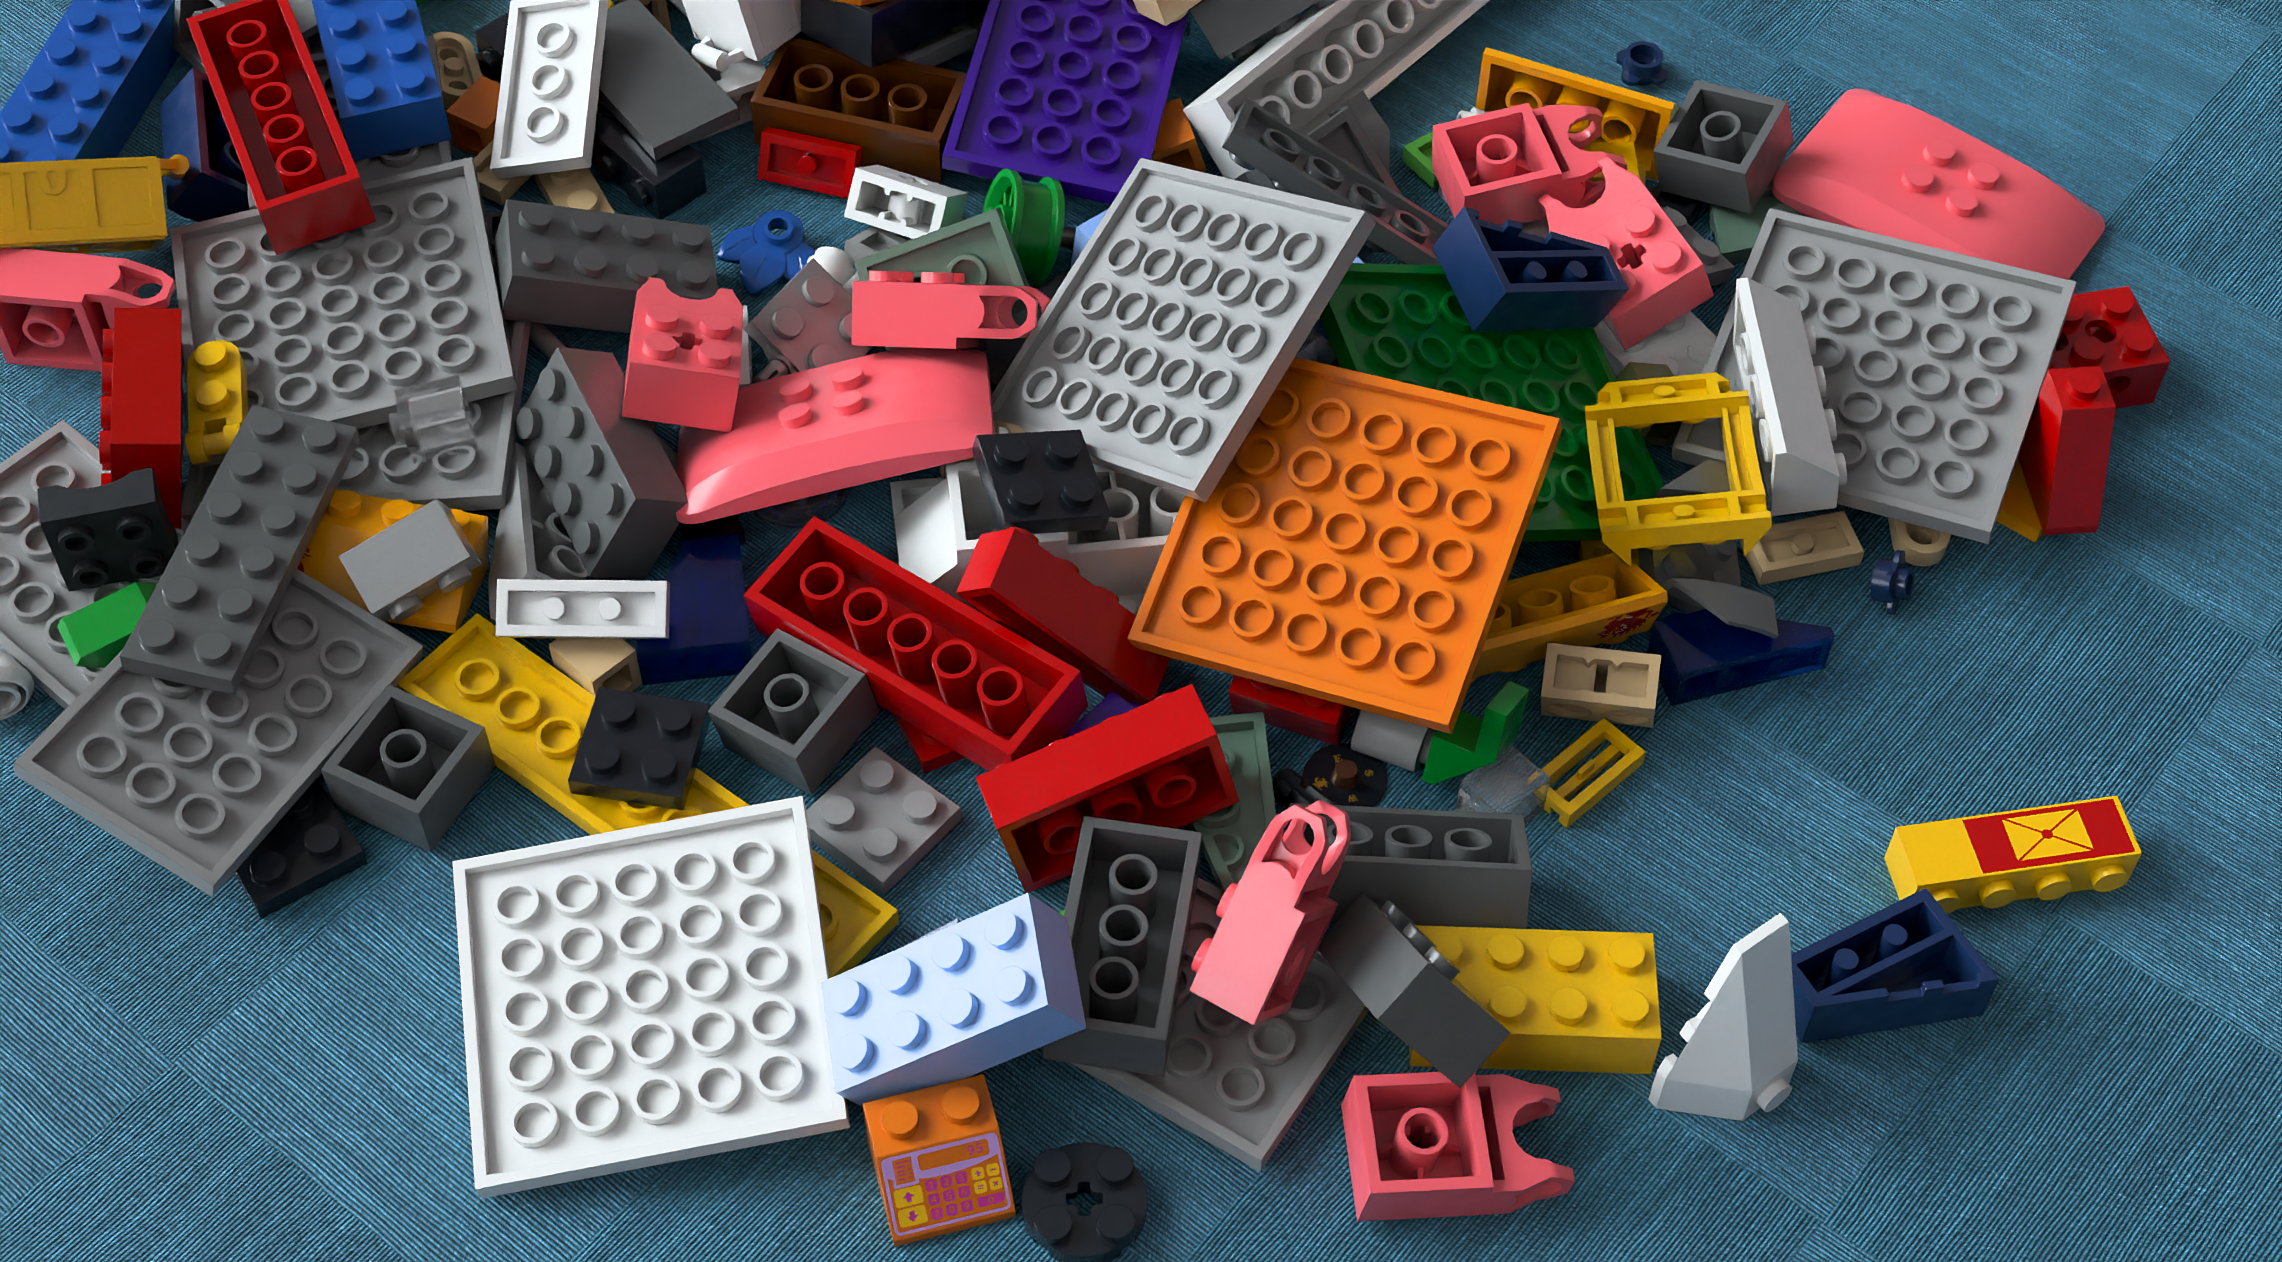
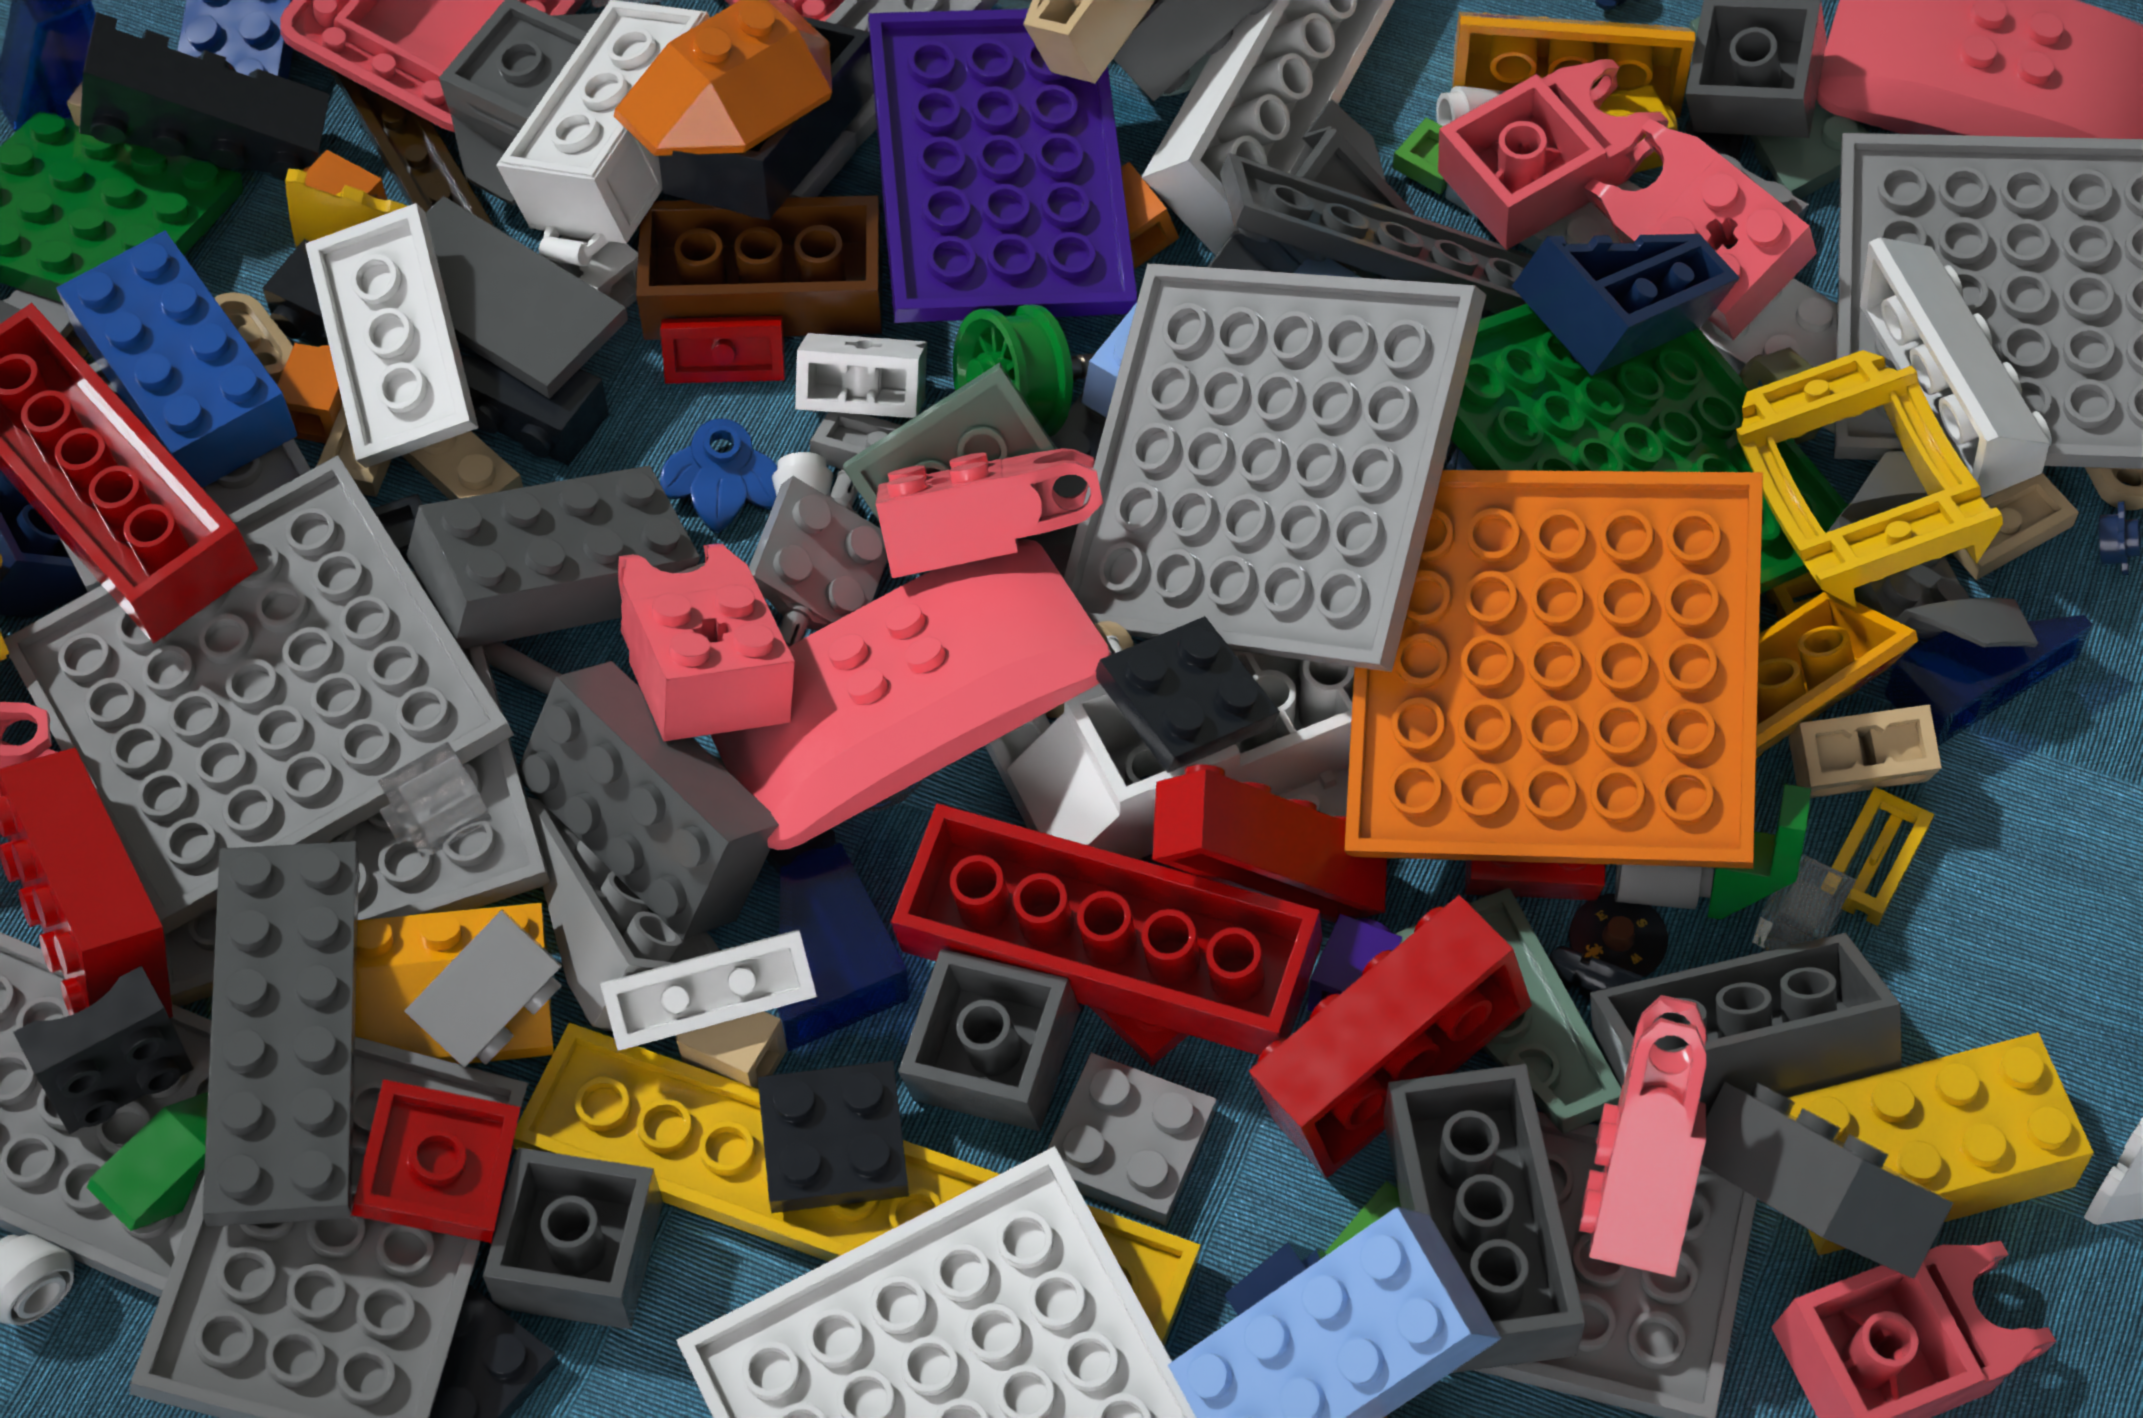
camera: 15 degrees left, 5 degrees up
yellow plate [185,340,248,465] -> none
none -> red plate [351,1079,521,1243]

